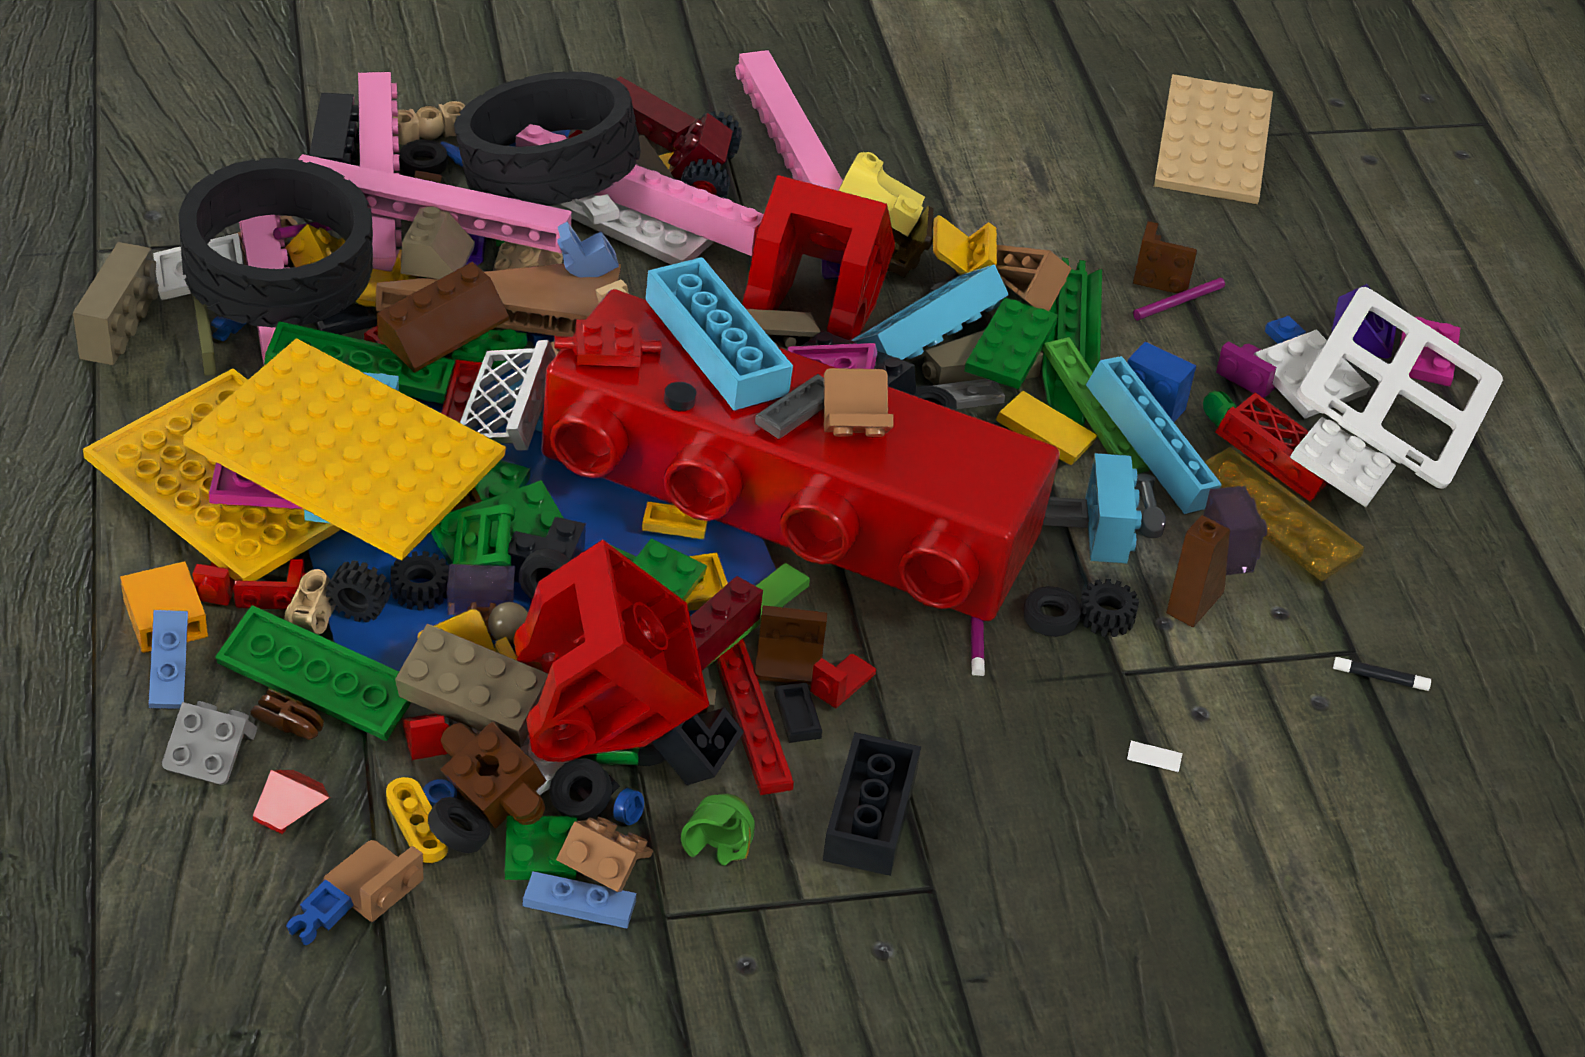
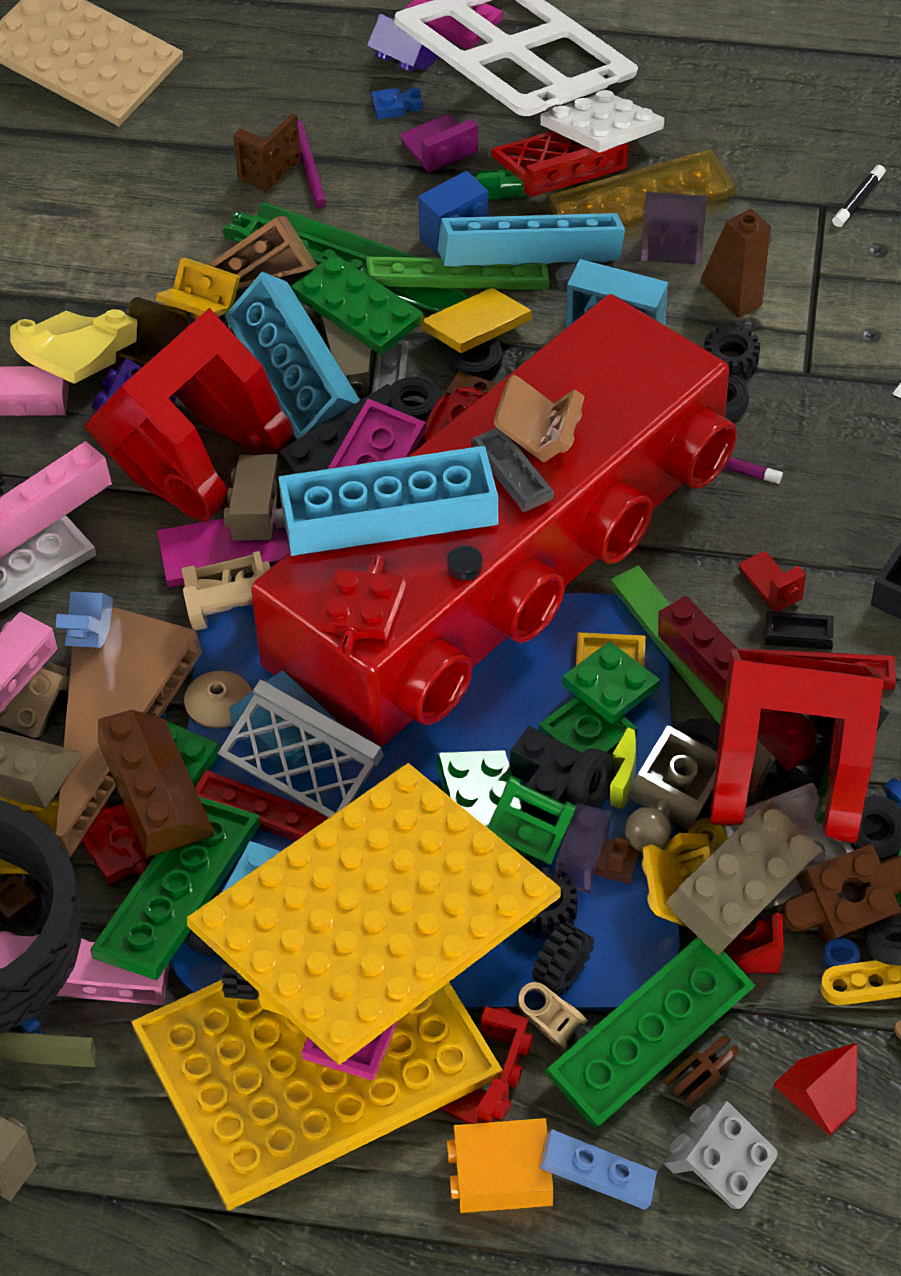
camera: 65 degrees left, 10 degrees up
yellow plate [642,502,708,539] -> none
reddish brown bracket [755,605,827,686] -> none
white plate [1254,329,1371,419] -> none

